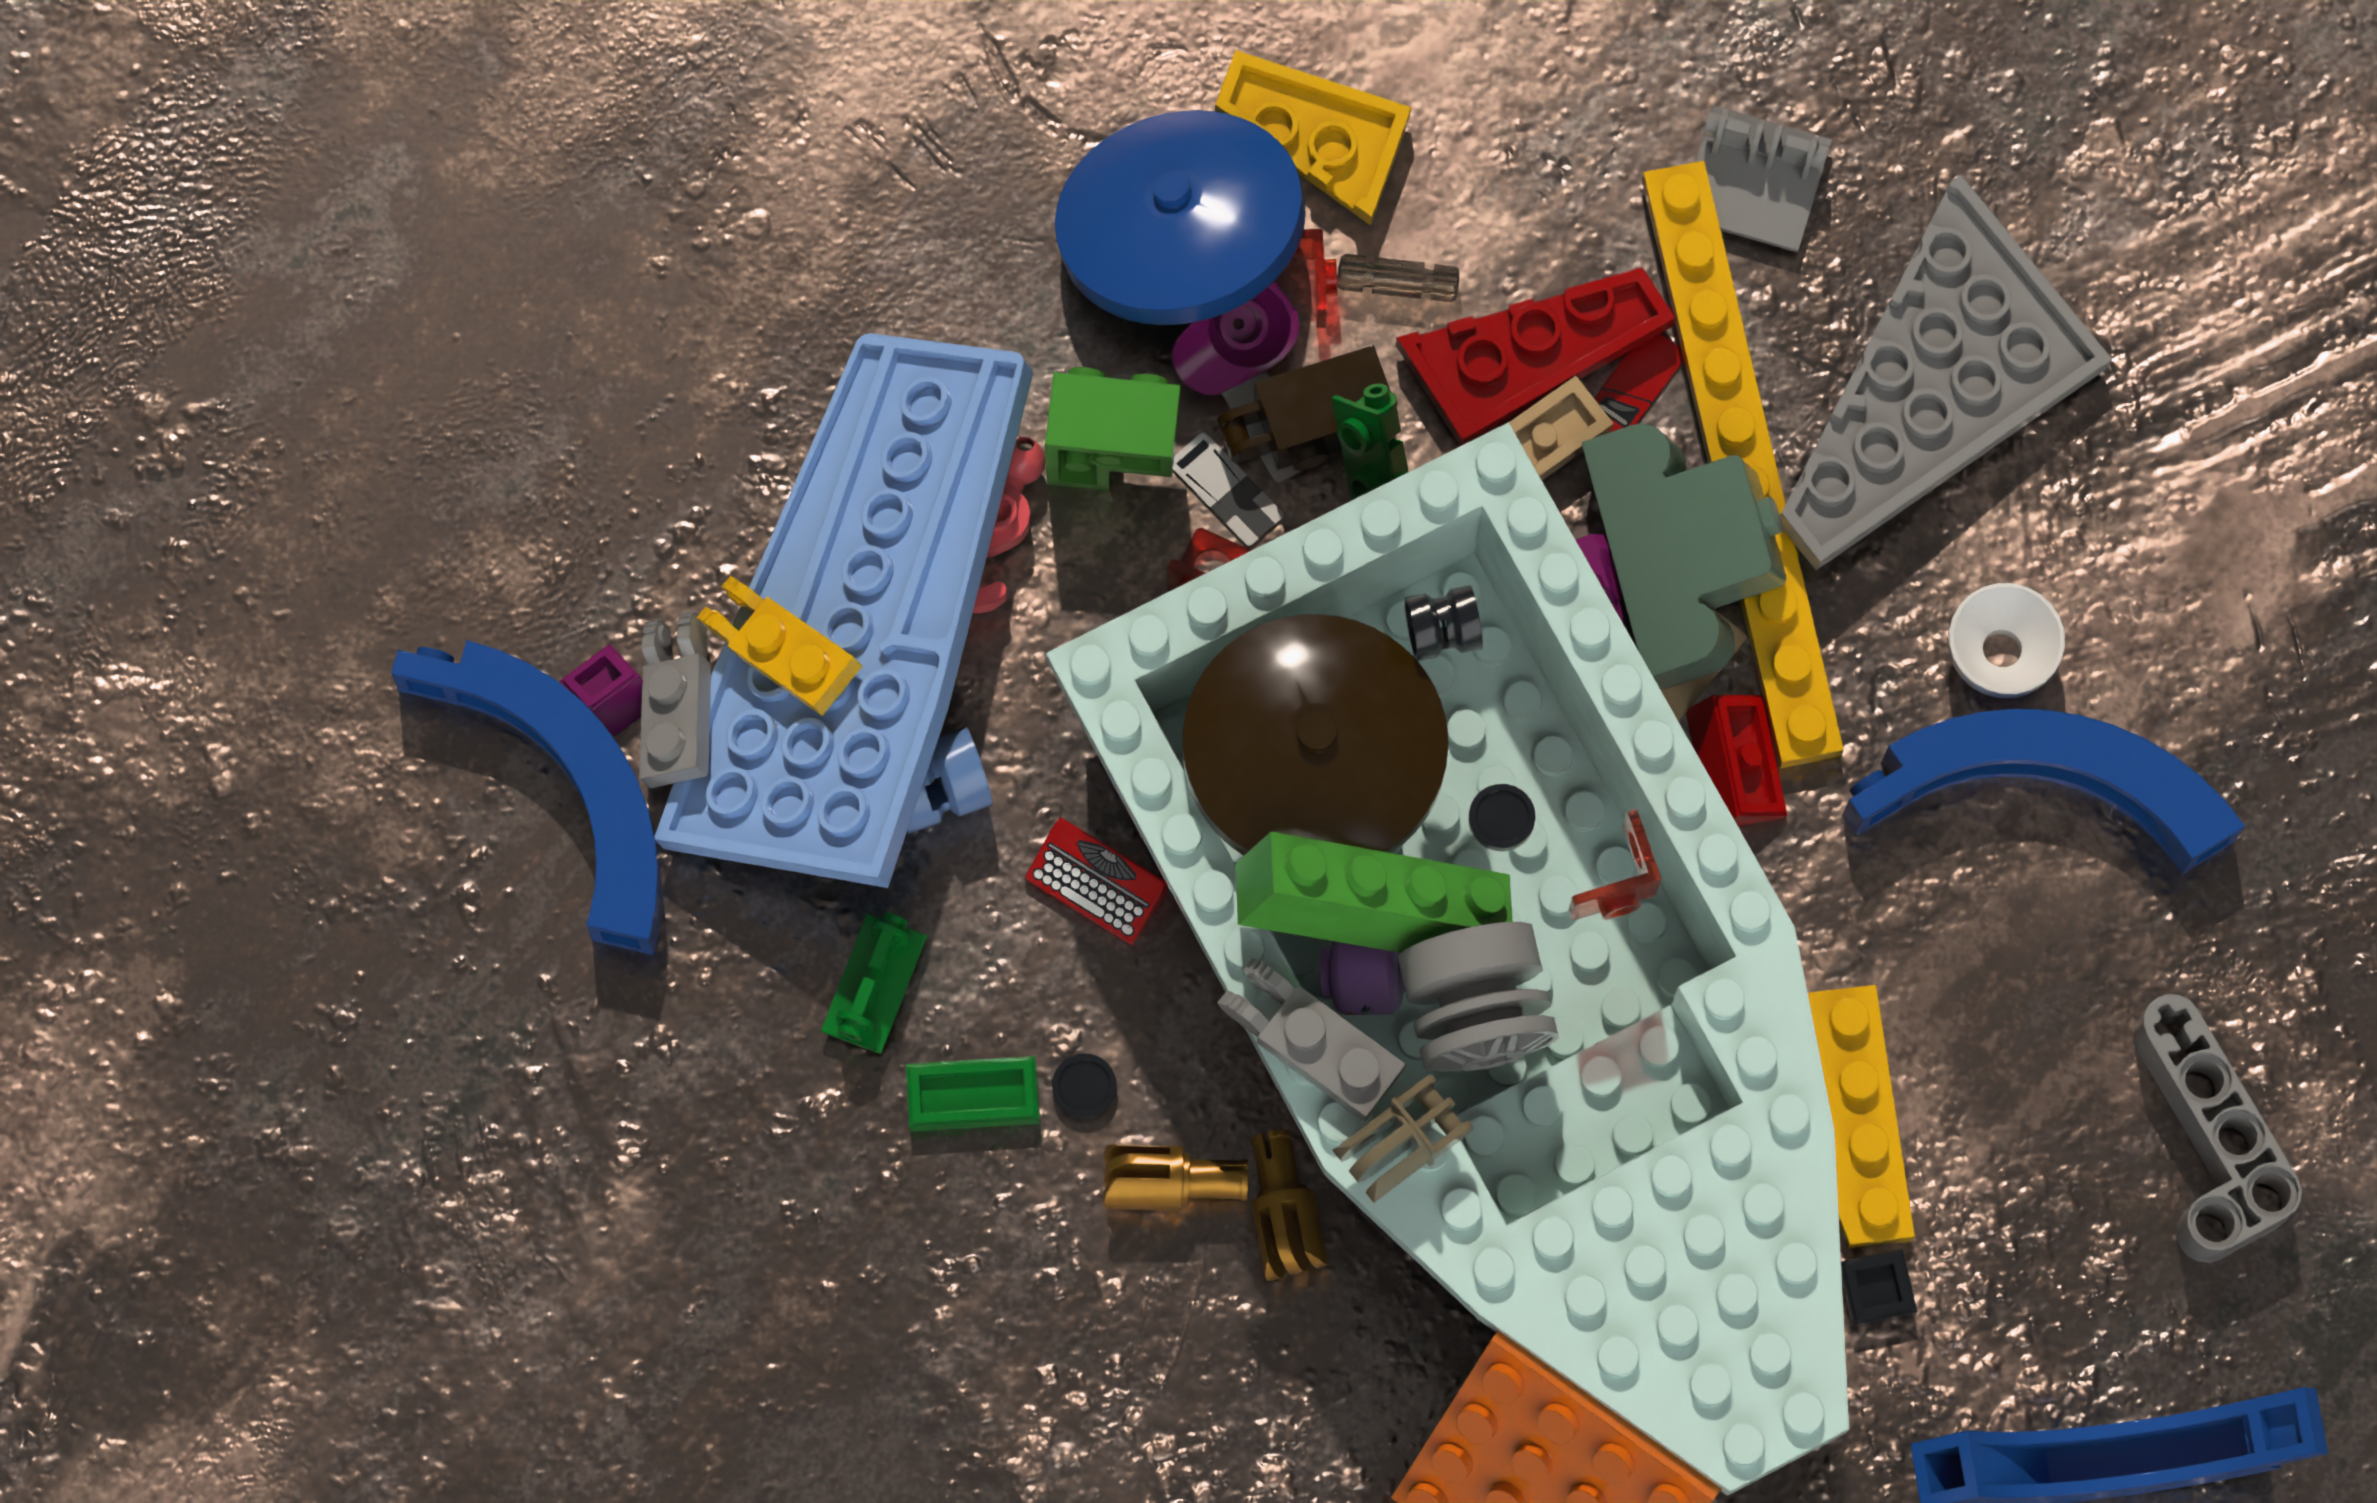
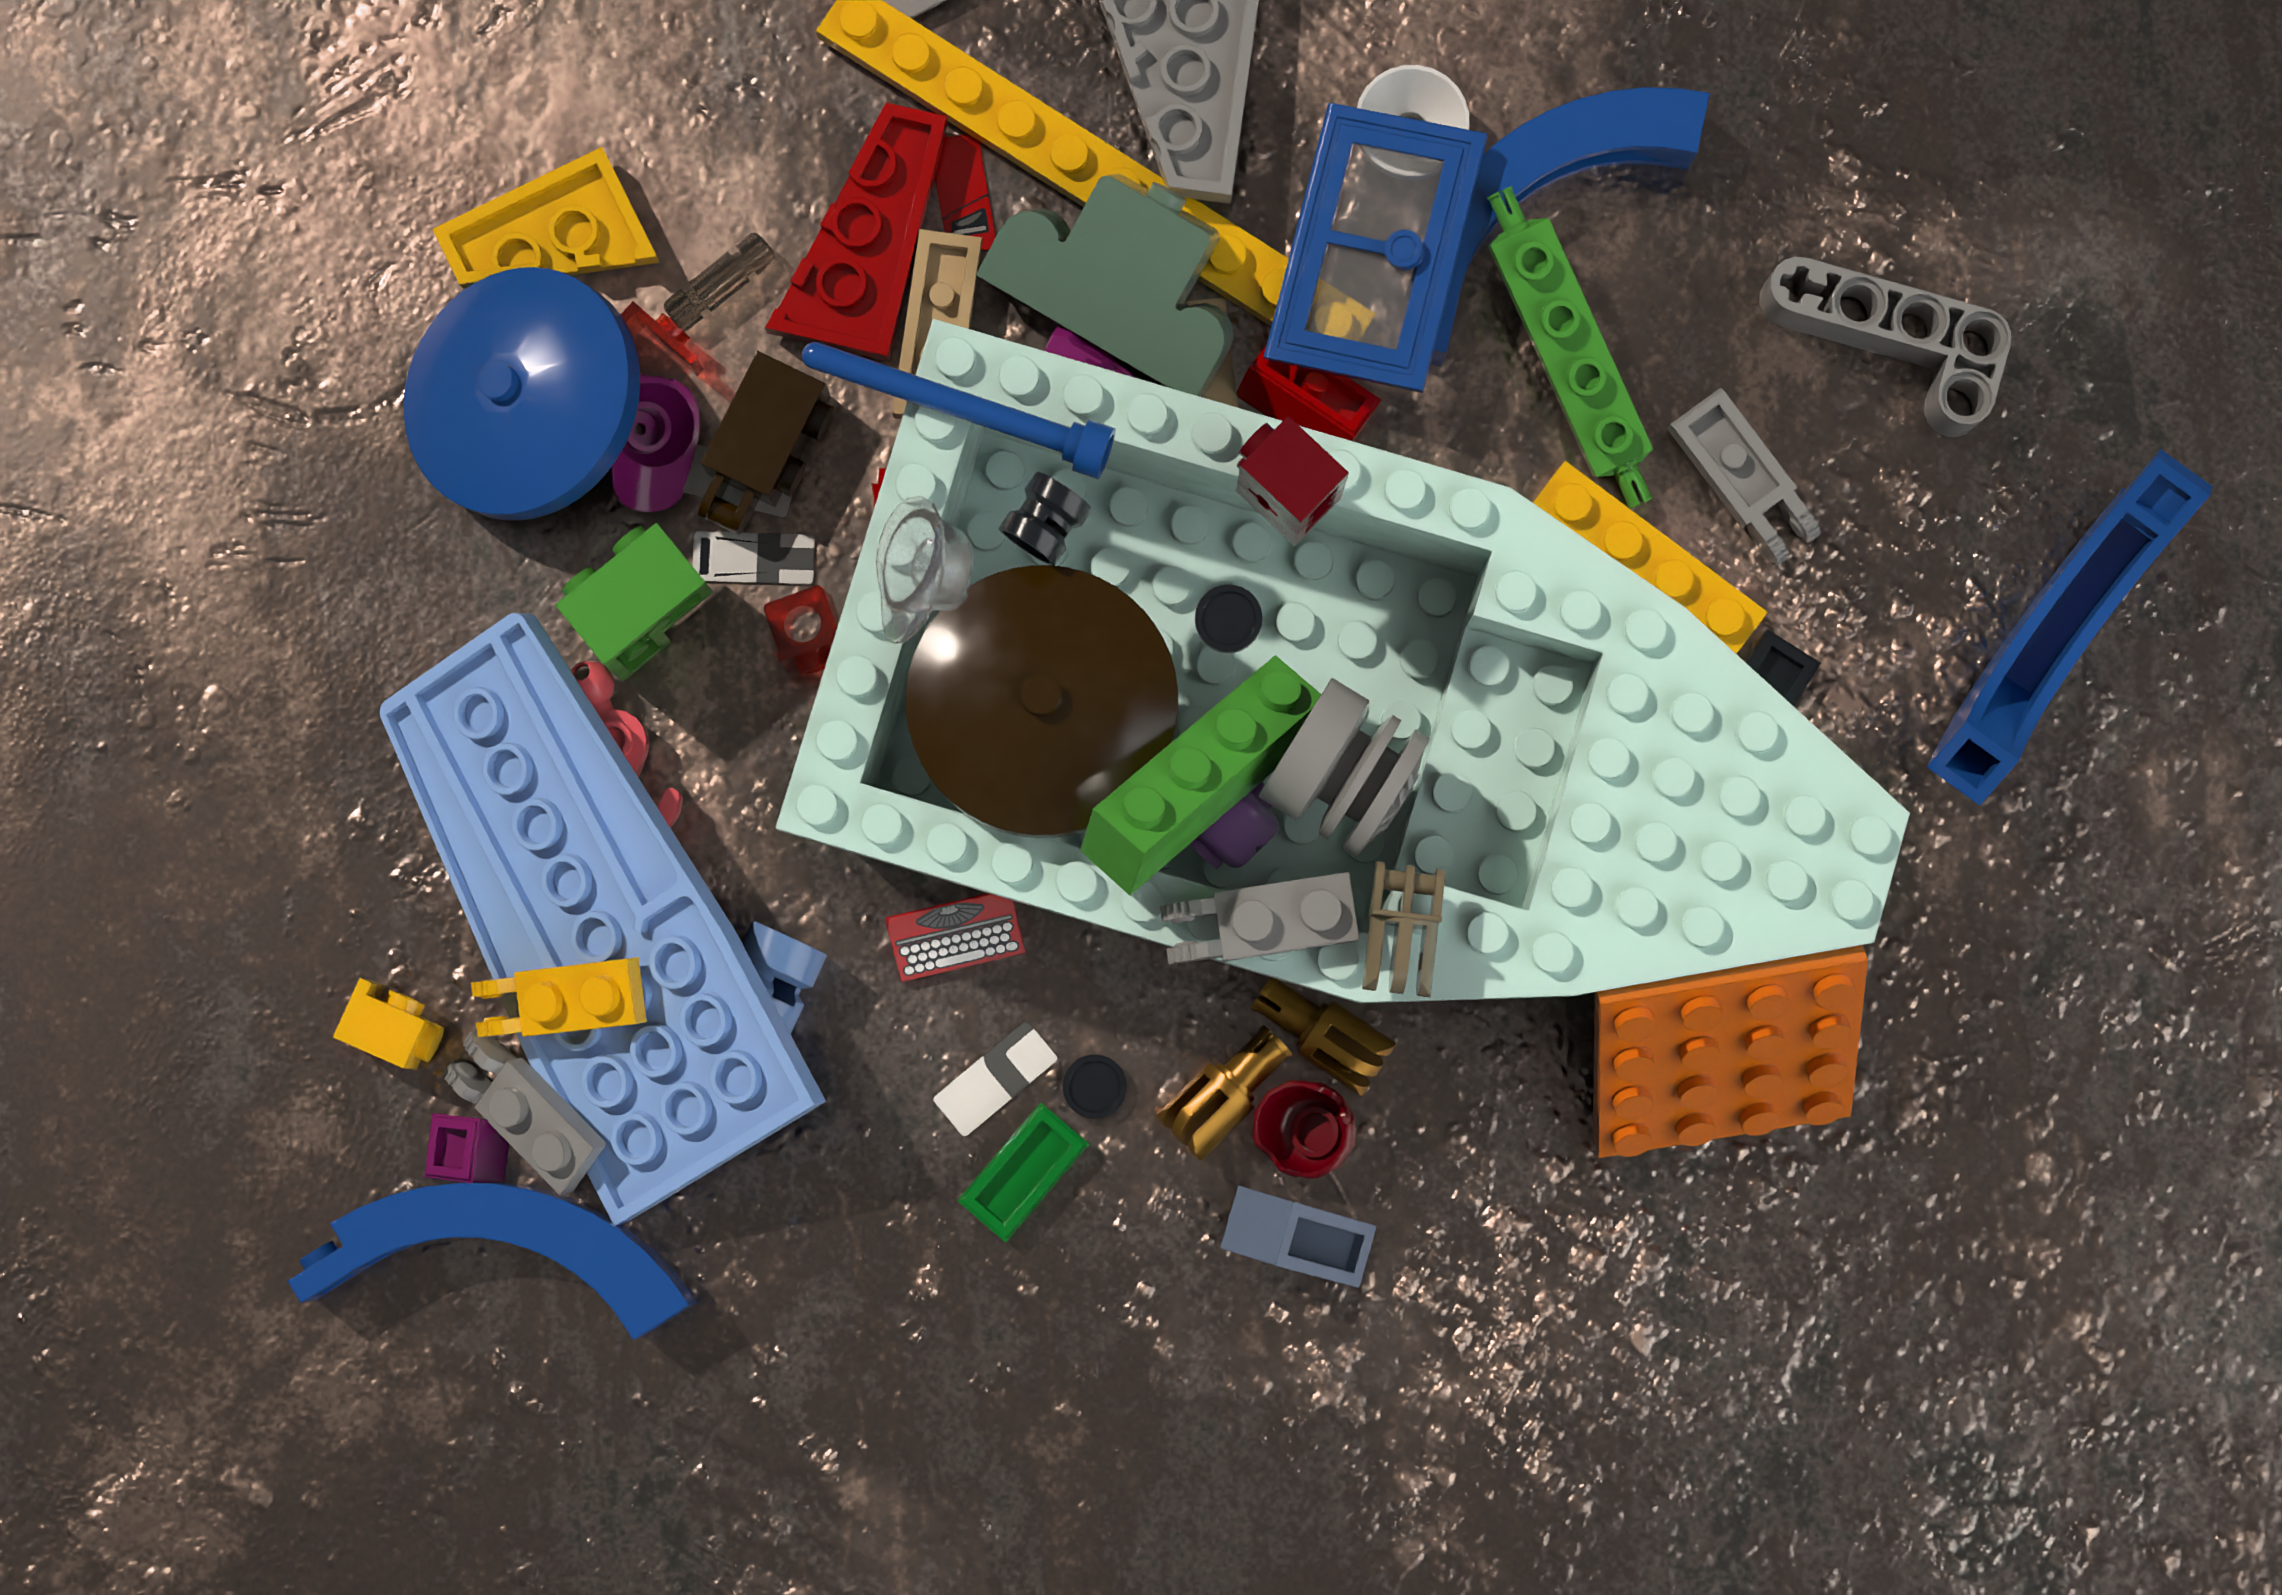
camera: 45 degrees left, 10 degrees up
green hinge [821,913,927,1054] -> none
green hinge [1331,384,1409,500] -> none
clear red bracket [1568,809,1661,920] -> none
none -> yellow brick [333,978,444,1070]
none -> blue piece [802,342,1116,480]
none -> clear piece [876,496,974,644]
none -> white sticker [934,1022,1057,1136]
none -> sand blue slope [1220,1186,1377,1288]
none -> dark red brick [1236,416,1349,546]
none -> dark red hair [1253,1080,1355,1179]
none -> blue door [1263,103,1488,393]
none -> bright green plate [1487,186,1654,509]
none -> light grey hinge [1667,388,1821,565]

